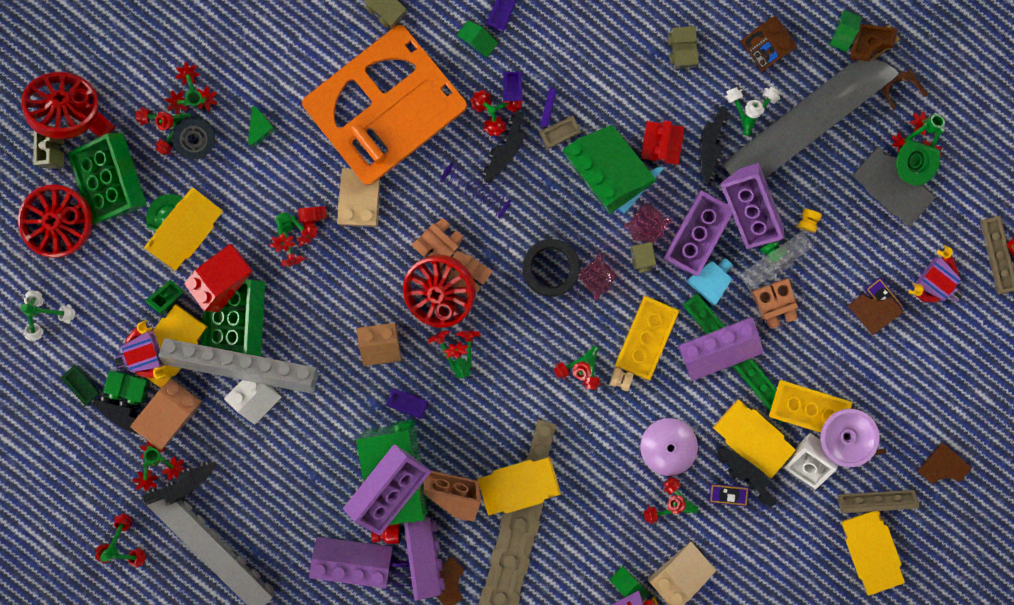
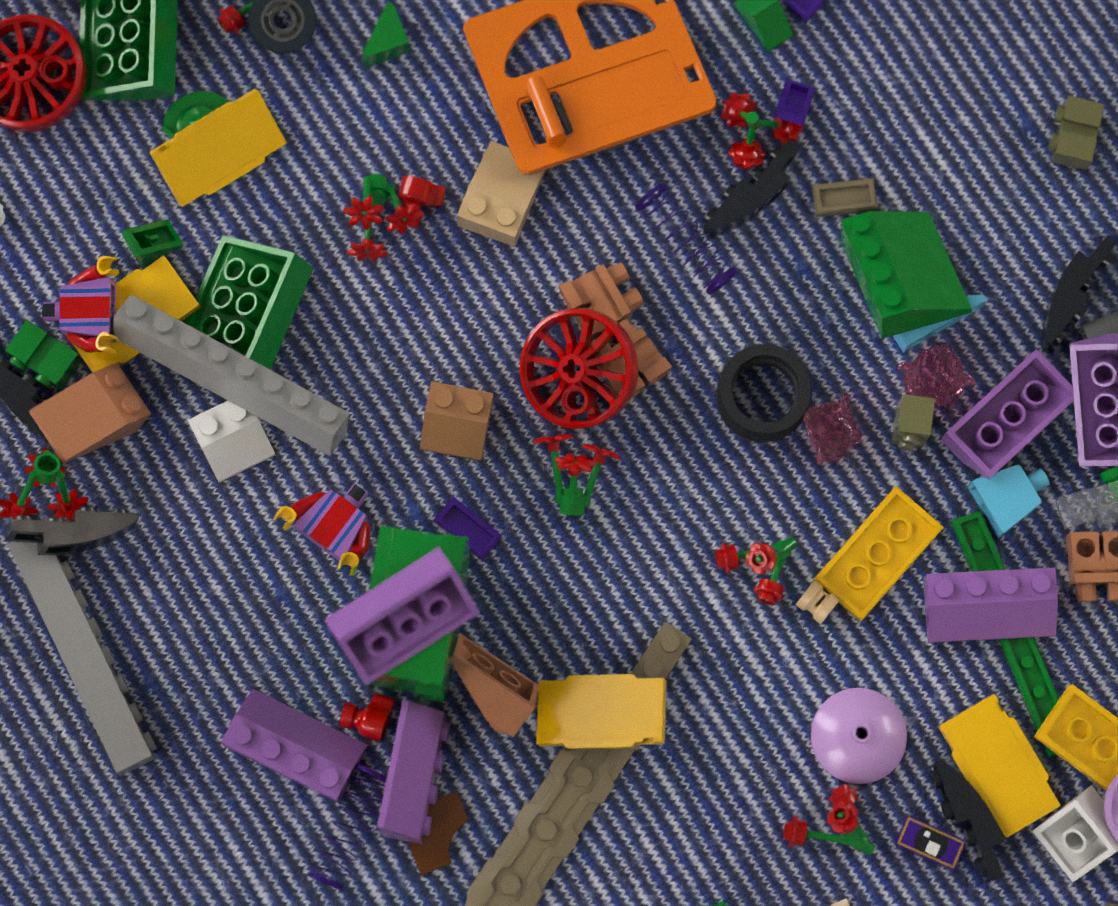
camera: 15 degrees right, 10 degrees down
red slope [184,244,253,312] -> none
dark purple tile [540,88,557,129] -> none
red bracket [640,120,685,165] -> none
none -> torso [273,484,371,576]

